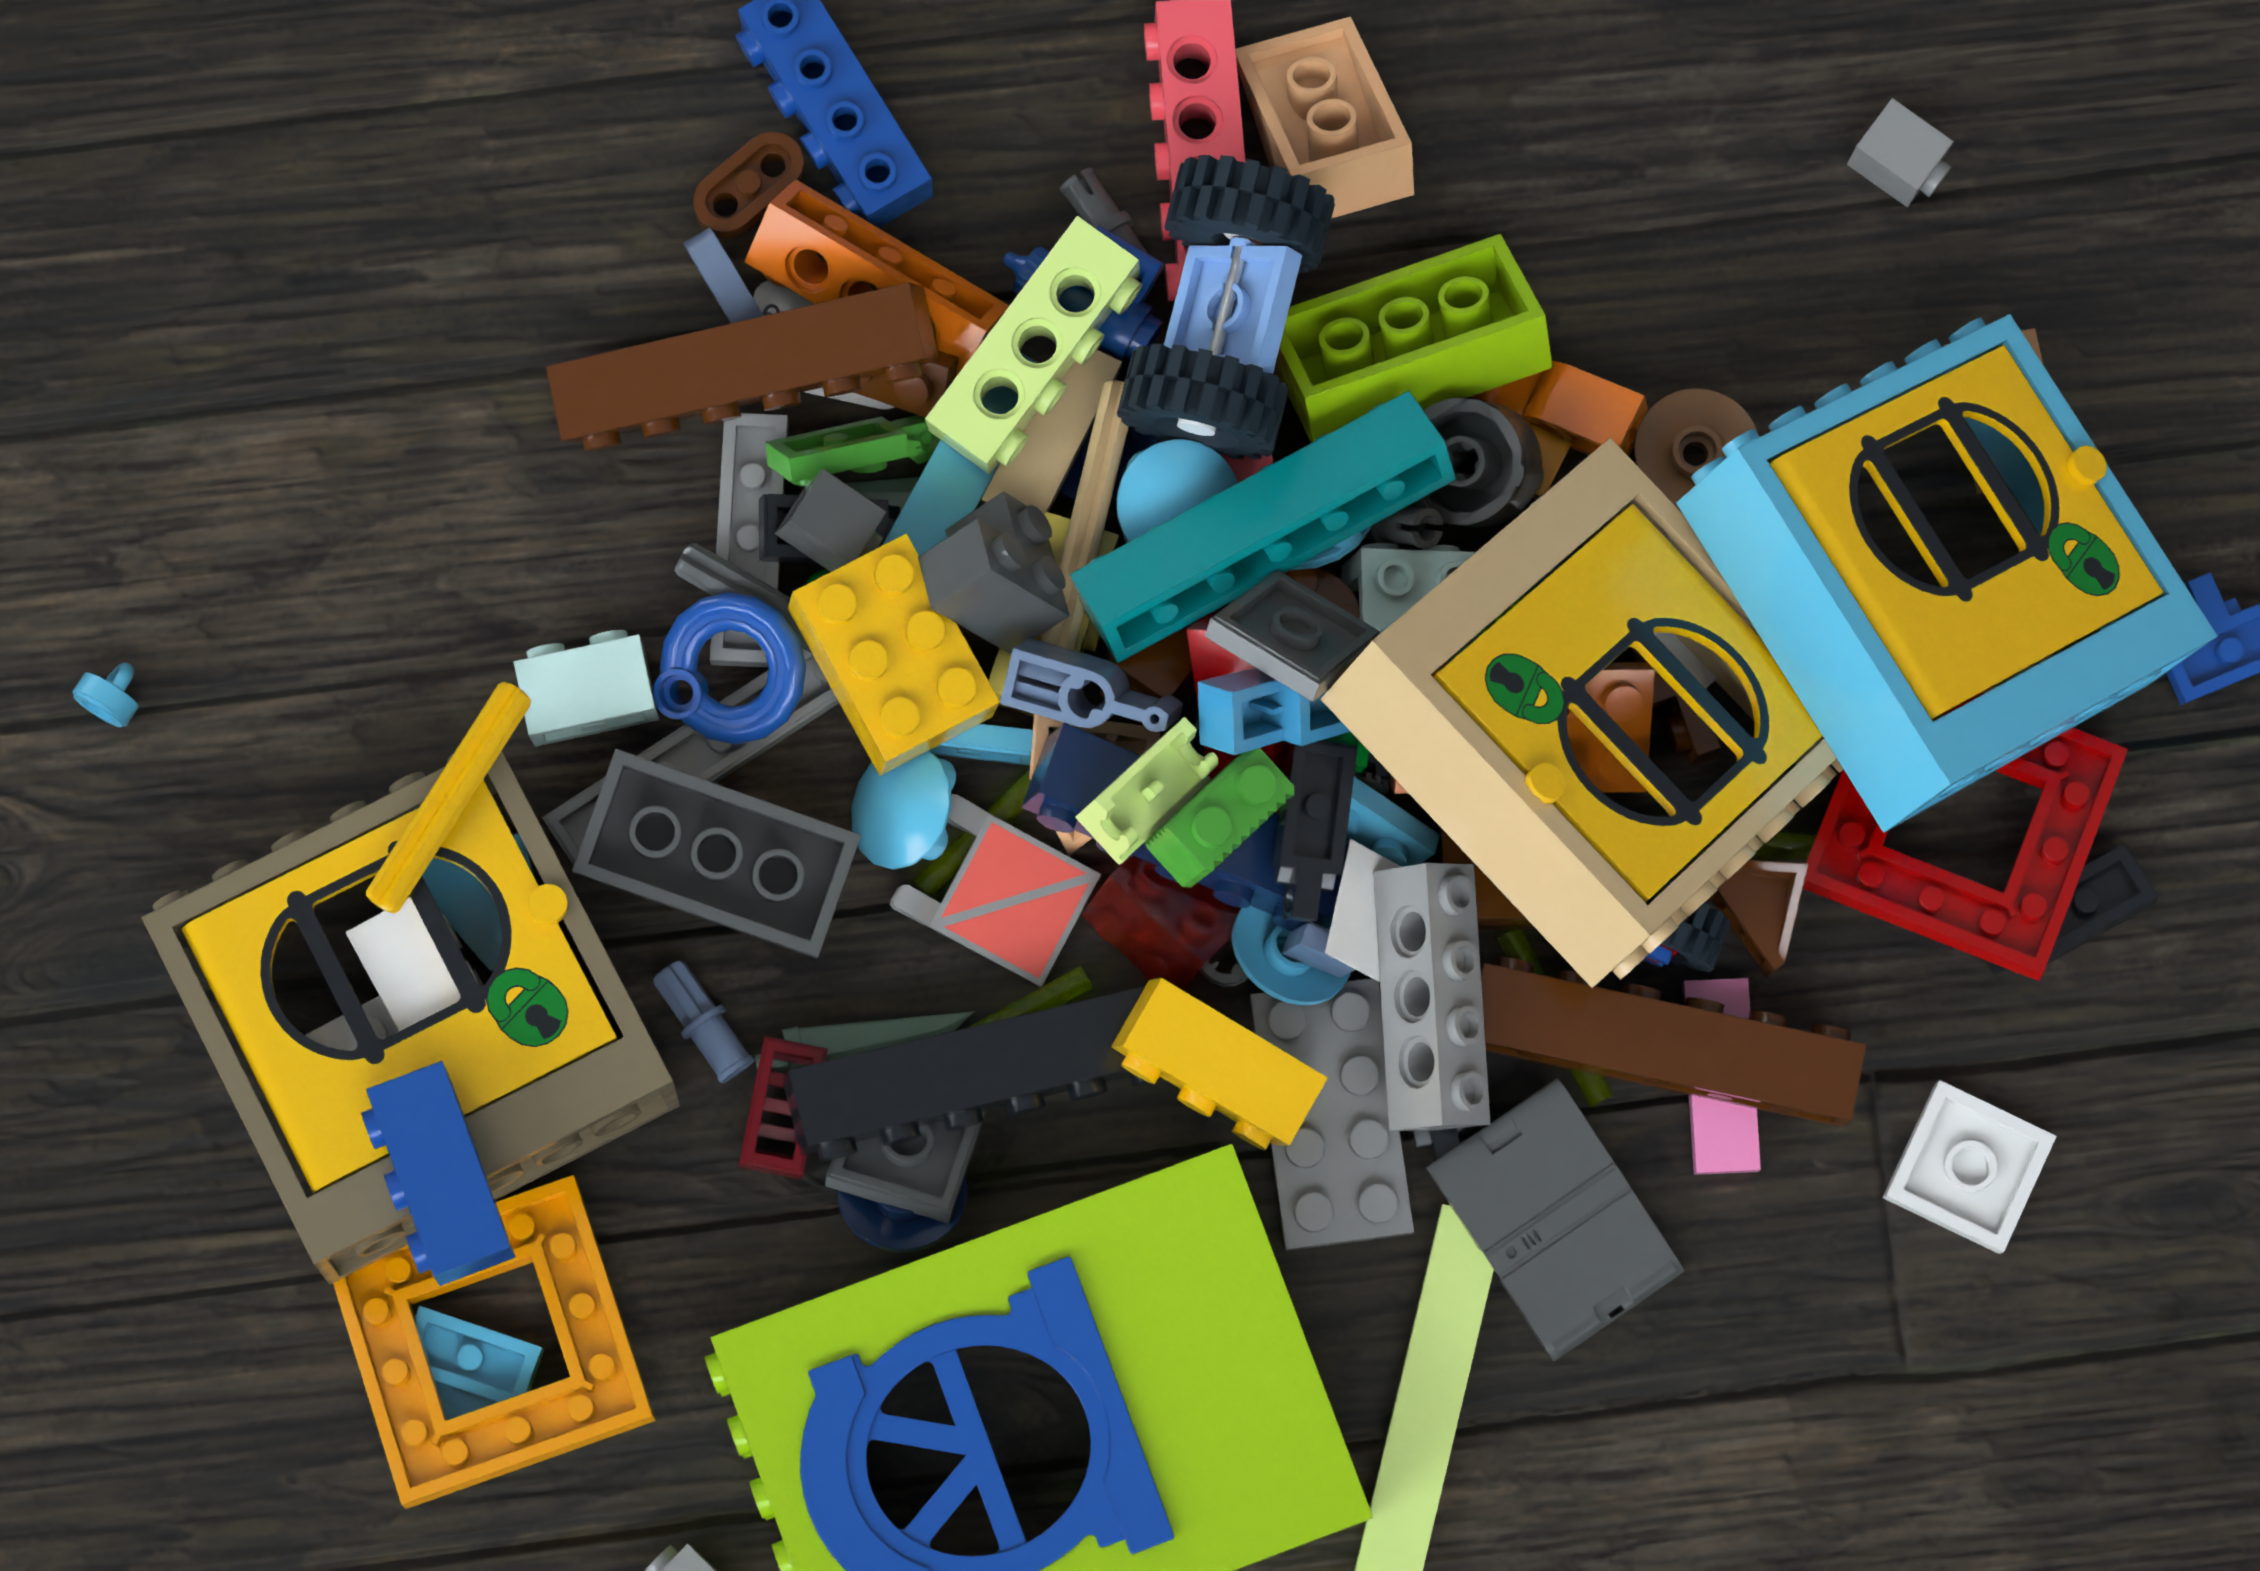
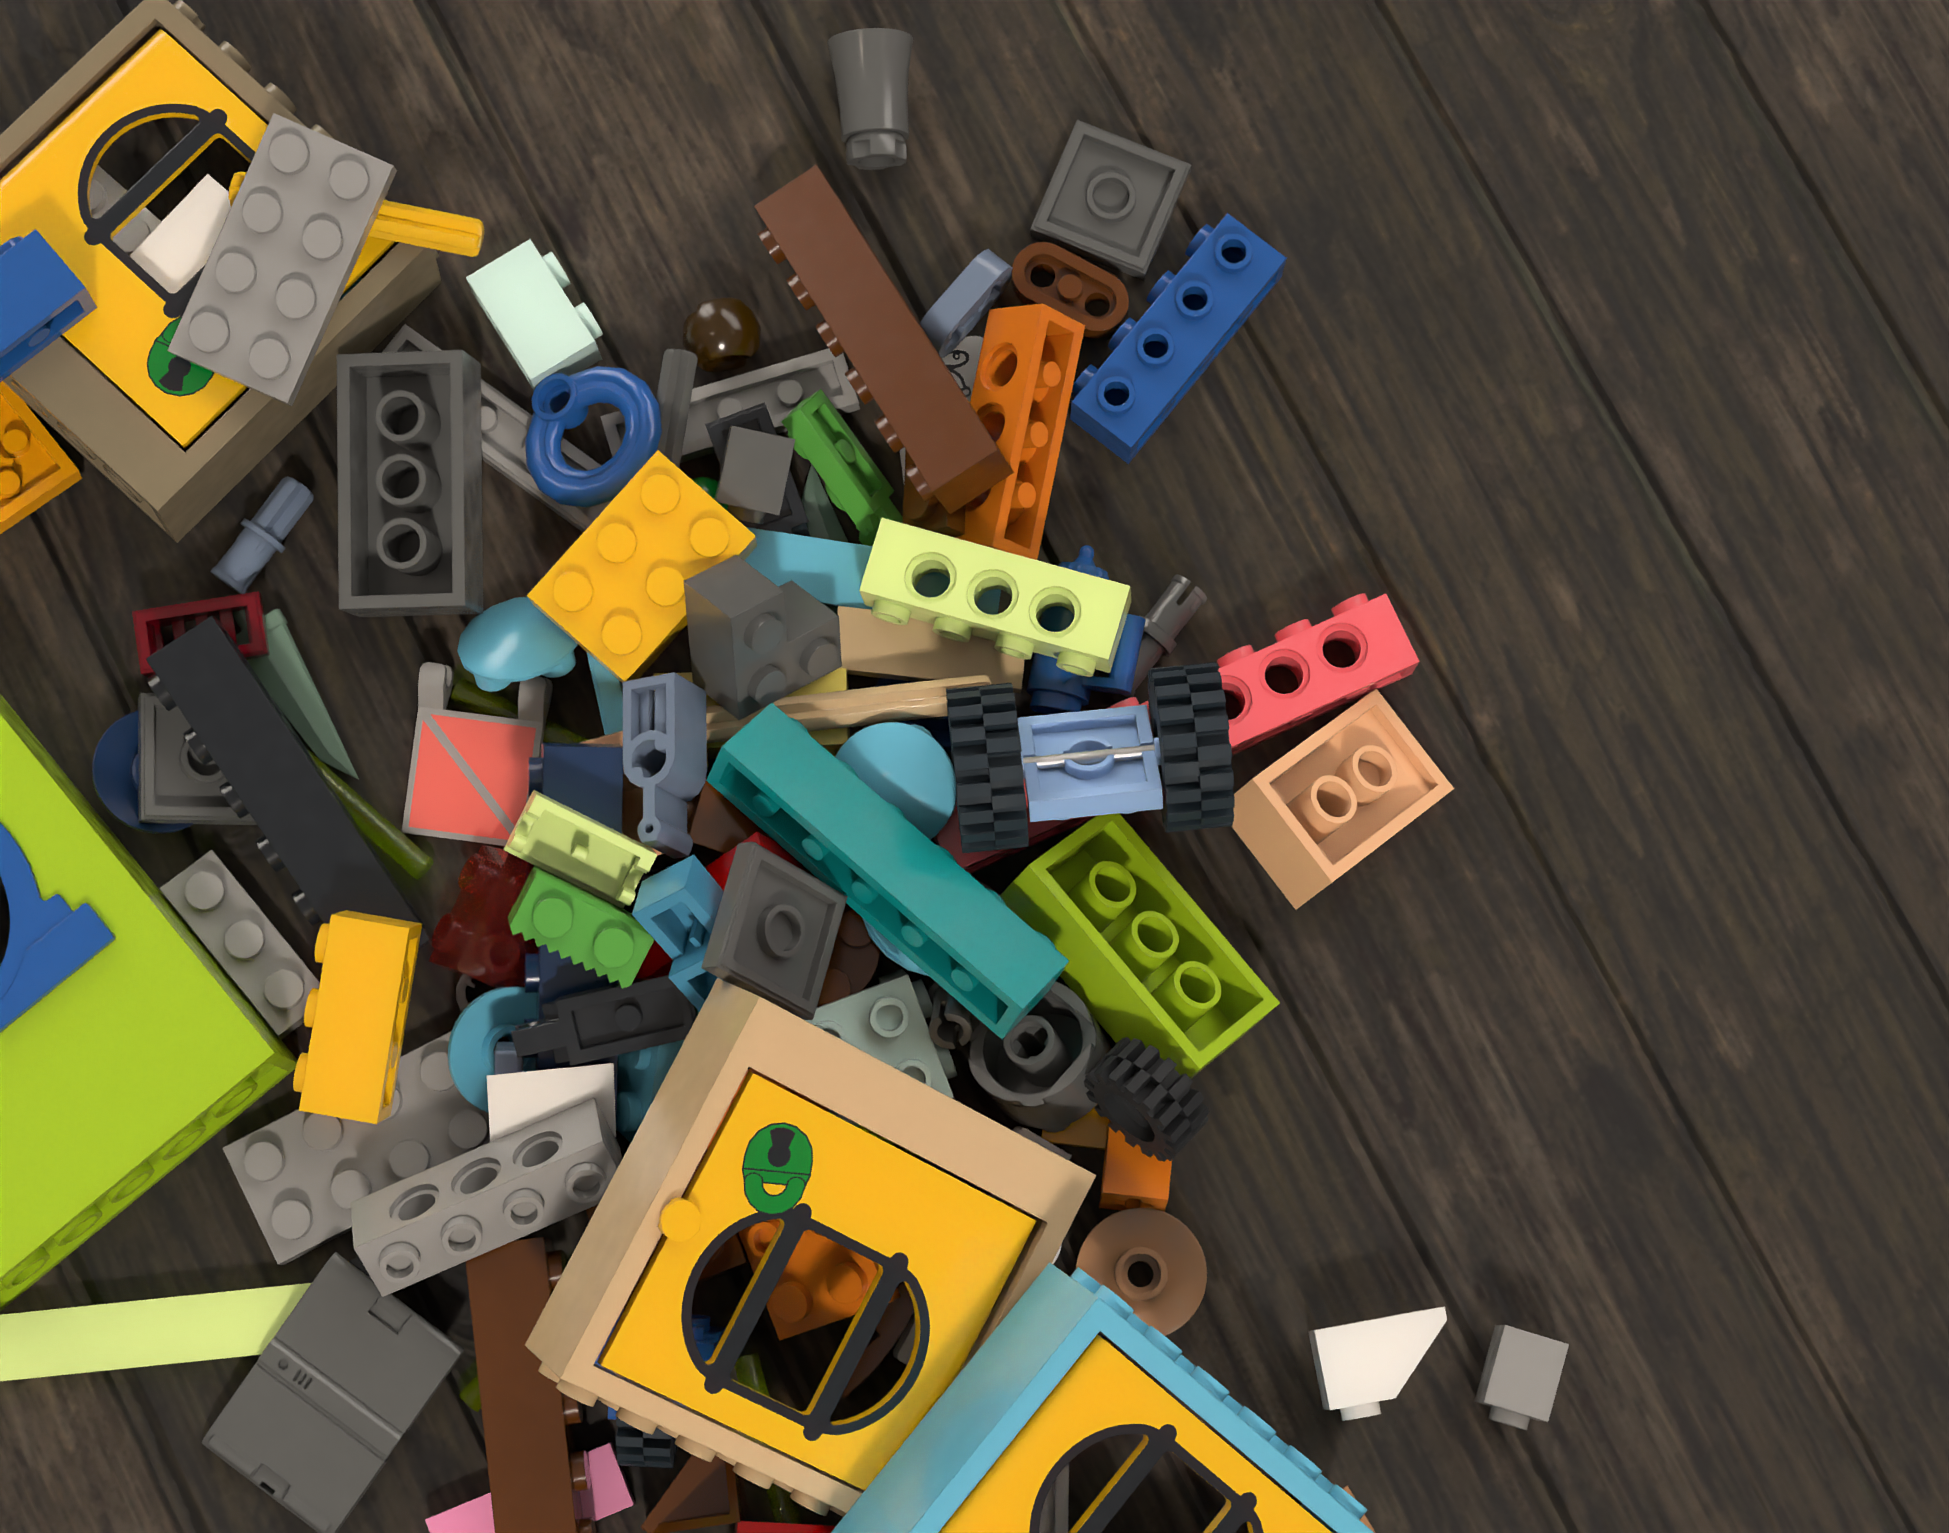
camera: 75 degrees right, 0 degrees up
none -> light grey plate [159,850,320,1041]
none -> light grey plate [167,113,397,406]
none -> dark brown piece [683,298,761,372]
none -> dark grey plant [827,28,913,170]
none -> dark grey tile [1030,120,1191,281]
none -> black tyre [1084,1037,1209,1162]
none -> white slope [1308,1307,1447,1421]

